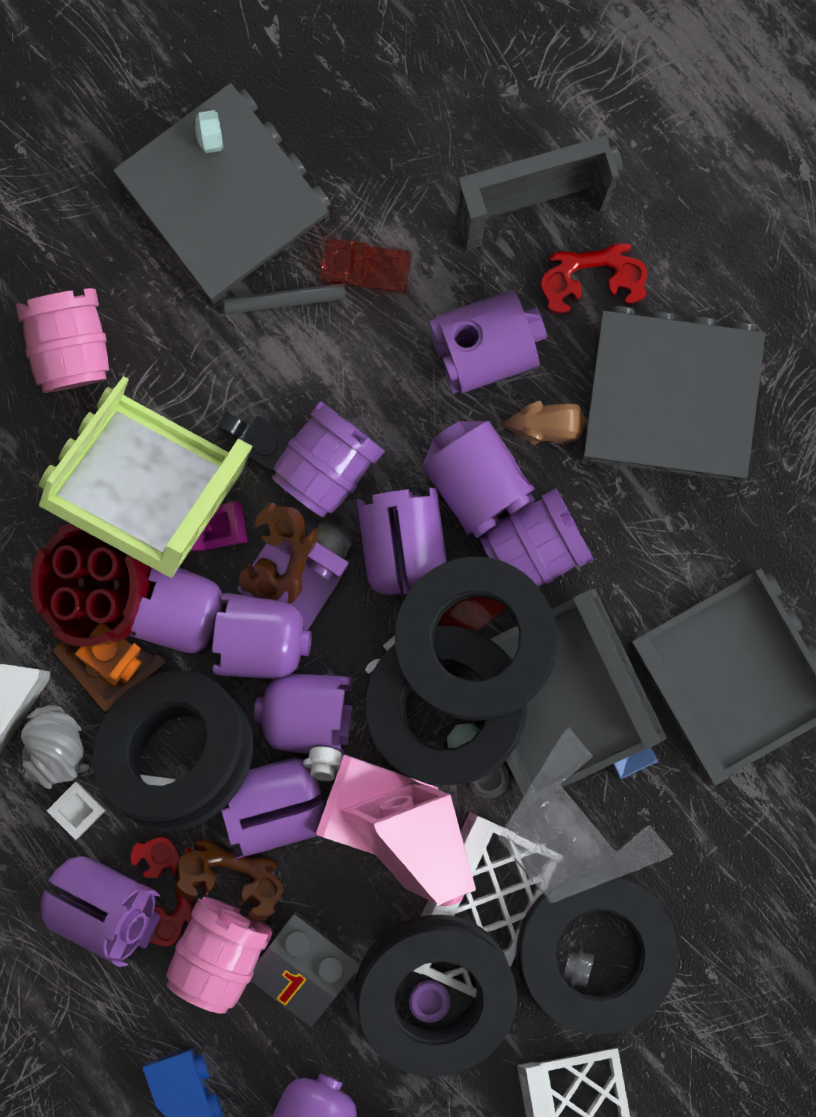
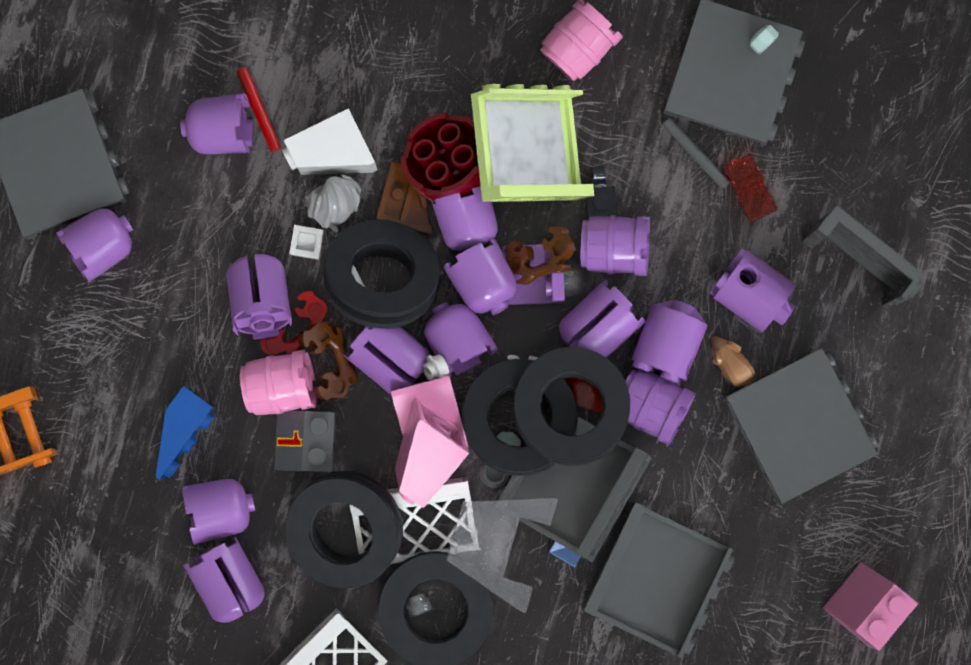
camera: 60 degrees right, 0 degrees up
orange bracket [75,623,142,686] -> none
magenta bracket [190,502,248,551] -> none
medium lavender tile [409,980,450,1023] -> none
red helmet [540,243,647,315] -> none

